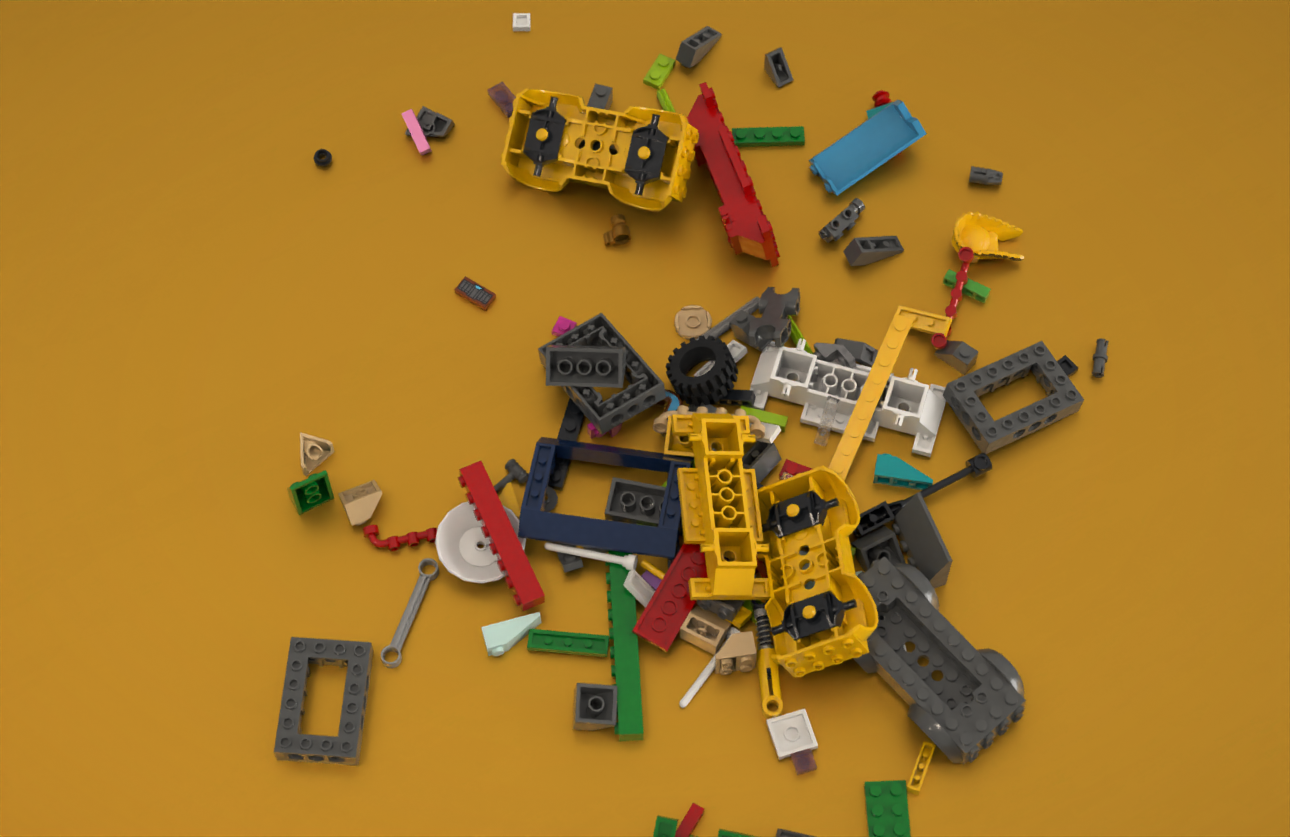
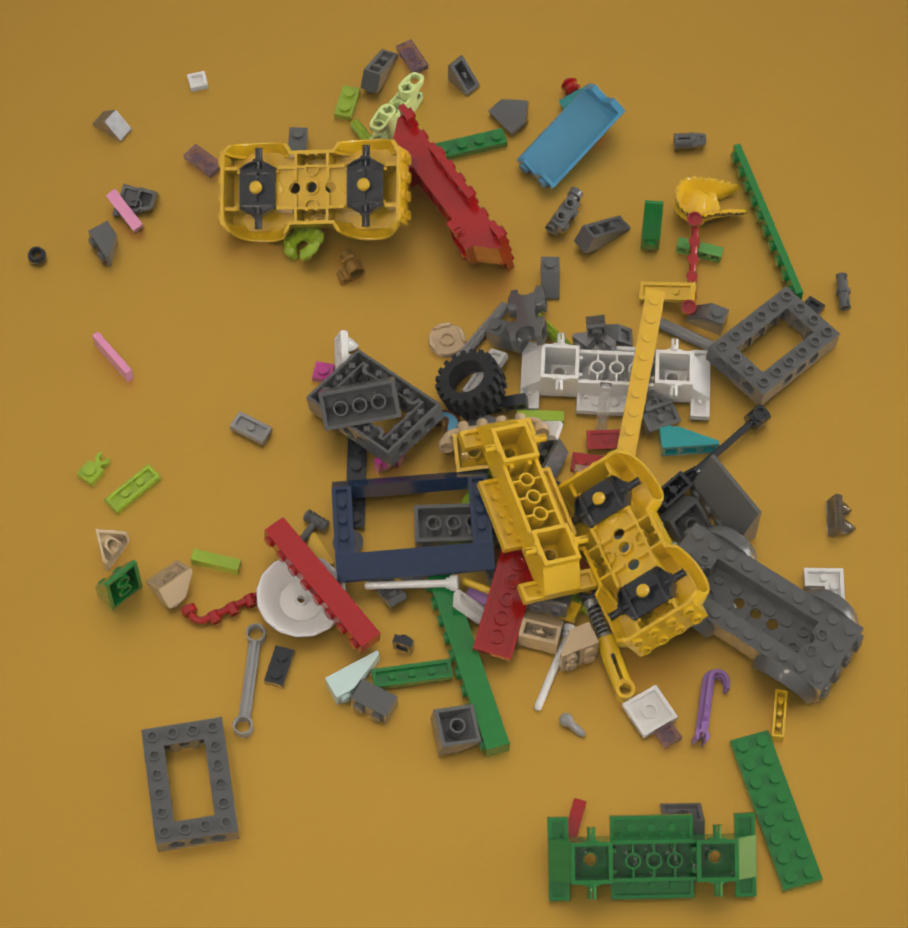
camera: 15 degrees left, 0 degrees up
tile [454,276,496,310] -> none
none -> lime plate [76,452,110,487]
none -> dark grey slope [88,221,118,267]
none -> bright pink tile [92,332,133,382]
none -> flat silver slope [93,110,132,142]
none -> lime tile [104,464,161,515]
none -> lime piece [191,549,242,575]
none -> light grey plate [230,411,273,445]
none -> black plate [264,645,295,688]
none -> lime piece [284,228,325,262]
none -> white tile [334,330,359,370]
none -> dark grey brick [351,679,398,723]
none -> yellowish green piece [369,72,424,139]
none -> black plate [392,634,414,655]
none -> plate [396,39,428,73]
none -> dark grey slope [488,99,529,136]
none -> dark grey slope [540,257,560,300]
none -> light grey piece [559,713,586,738]
none -> dark grey slope [586,315,607,338]
none -> red plate [586,429,620,450]
none -> green slope [640,200,664,250]
none -> dark grey slope [642,390,682,435]
none -> light grey axle [659,317,714,351]
none -> medium lavender piece [692,669,730,747]
none -> green plate [730,144,803,300]
none -> white plate [803,568,845,599]
none -> clear smoke tile [826,494,856,537]

